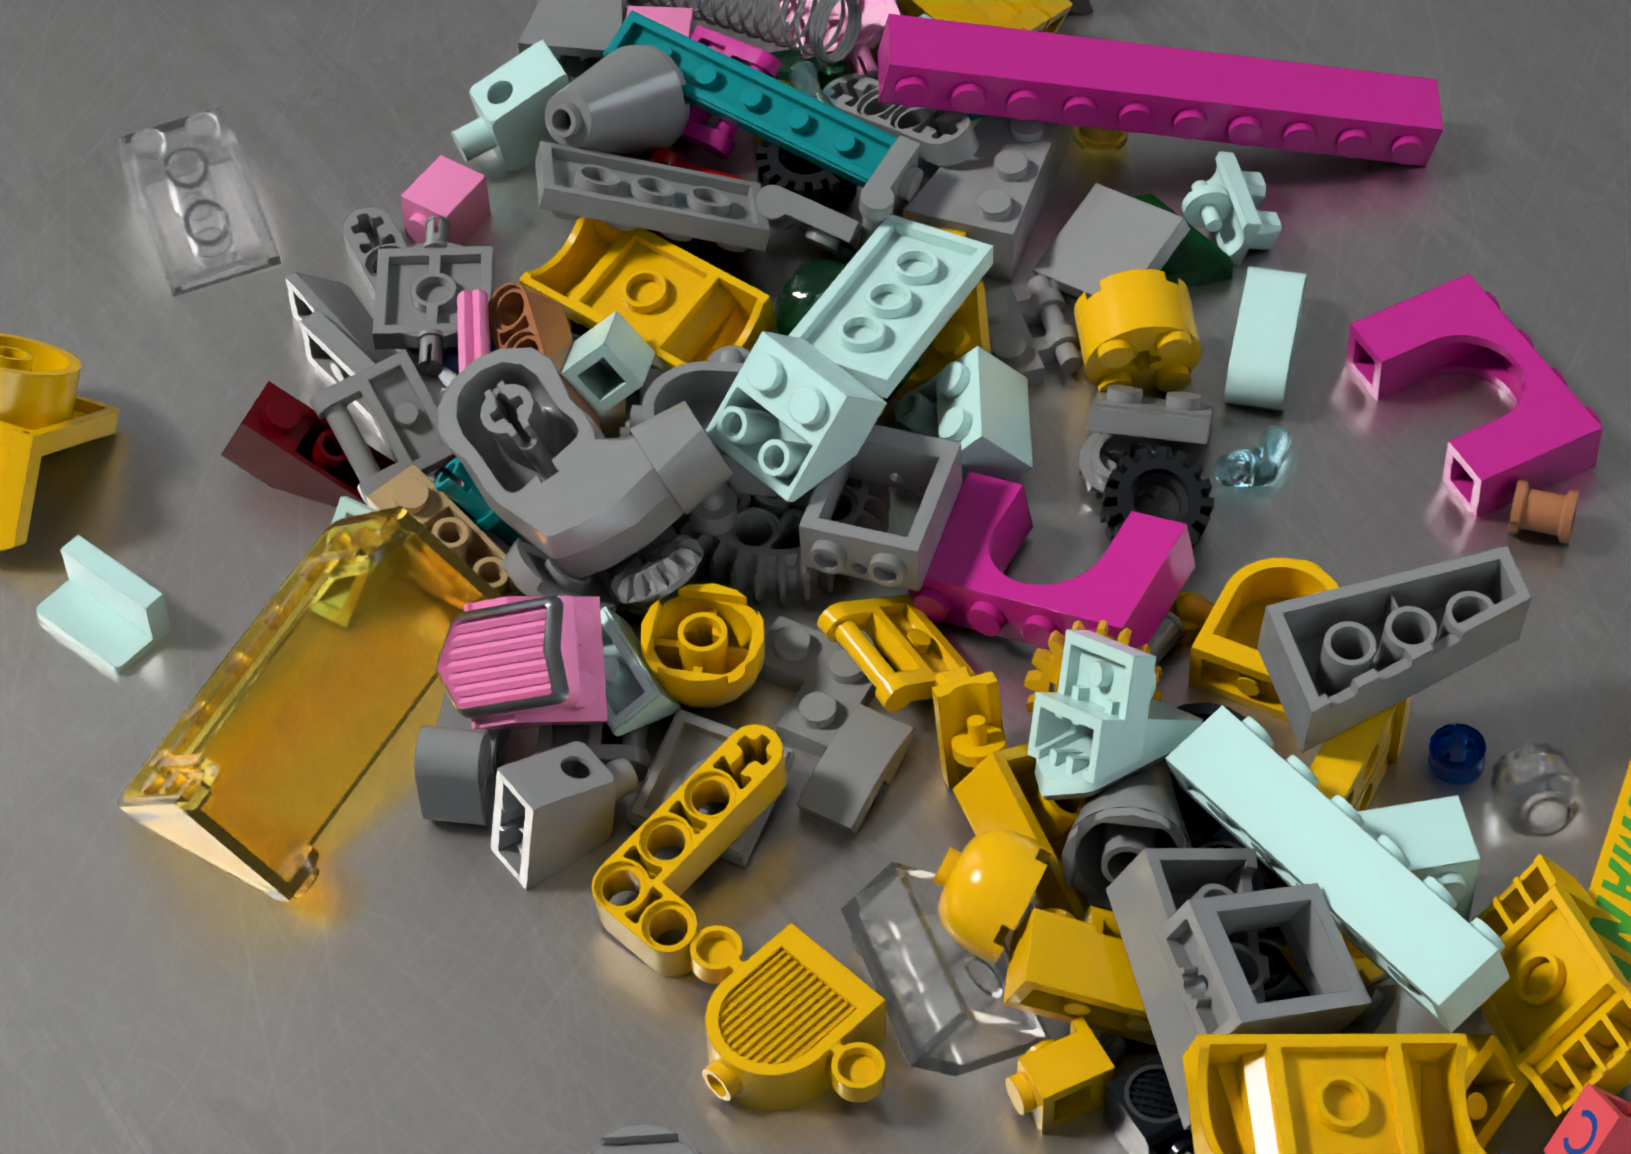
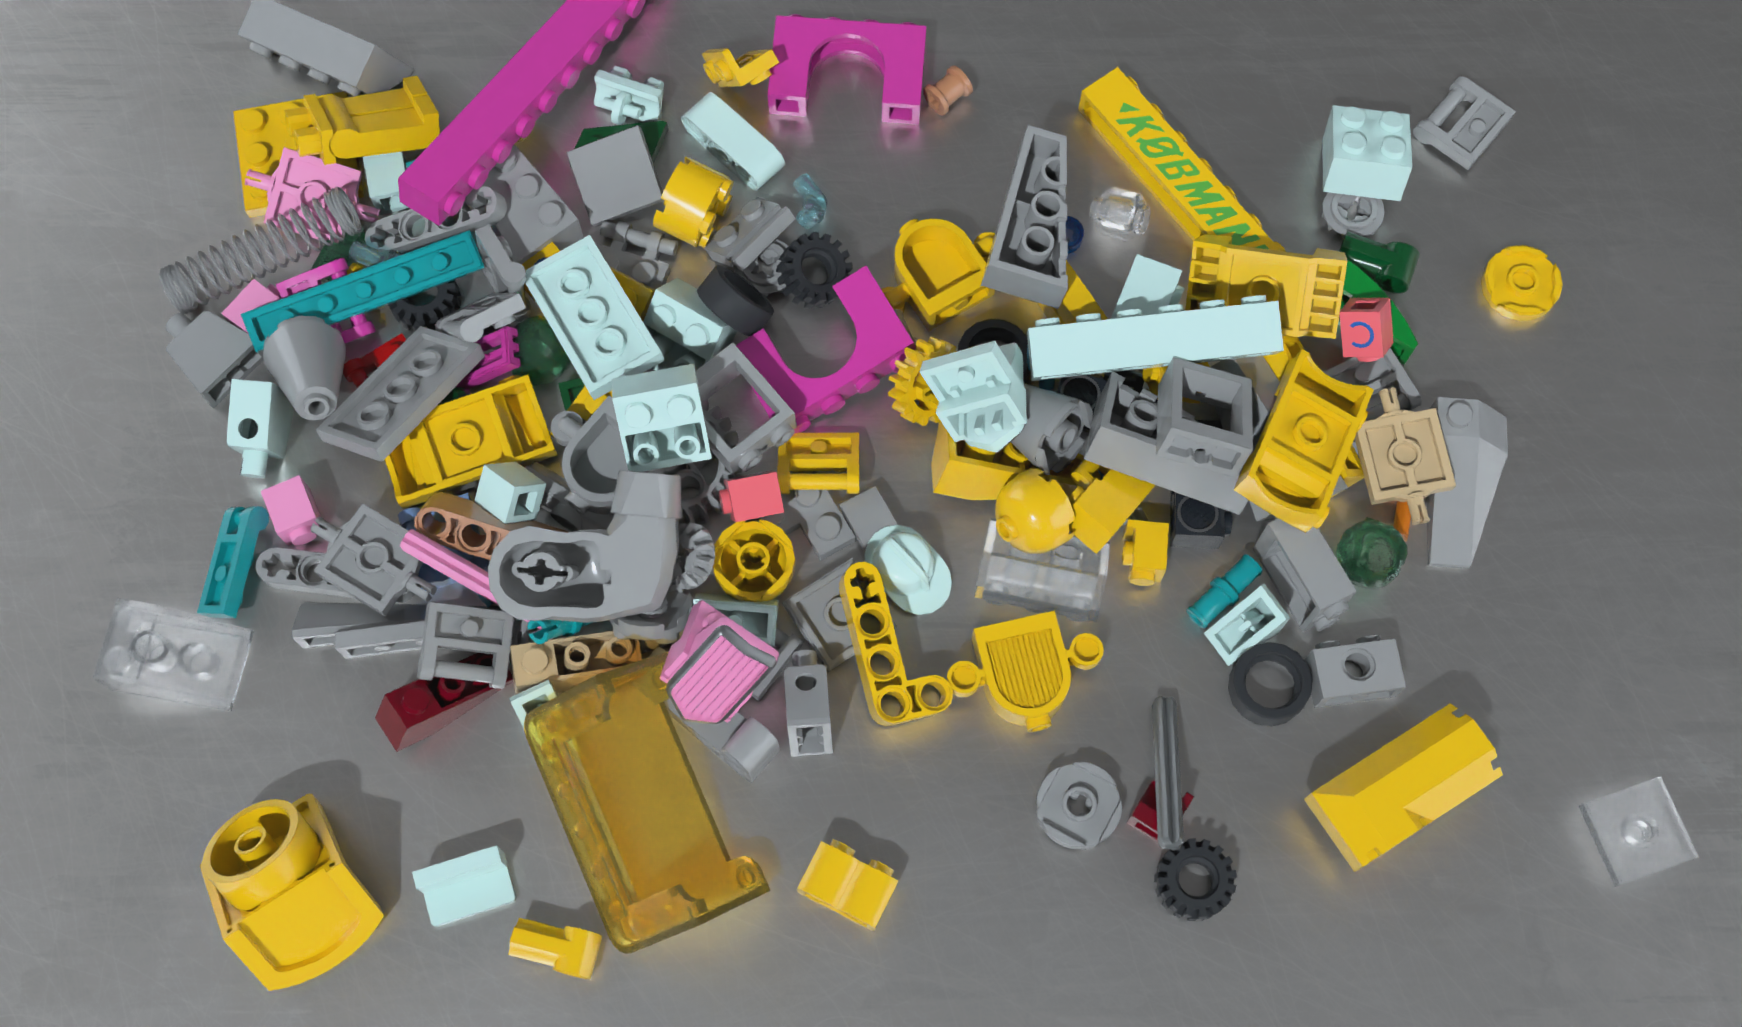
camera: 60 degrees left, 20 degrees up
yellow hips [932,666,1007,789] -> none
none -> teal plate [197,506,269,618]
none -> dark pink tile [456,326,521,390]
none -> yellow piece [508,918,603,980]
none -> black tyre [697,265,774,336]
none -> yellow bracket [702,48,779,87]
none -> coral brick [719,470,784,522]
none -> yellow brick [797,839,898,931]
none -> light aqua piece [864,525,952,615]

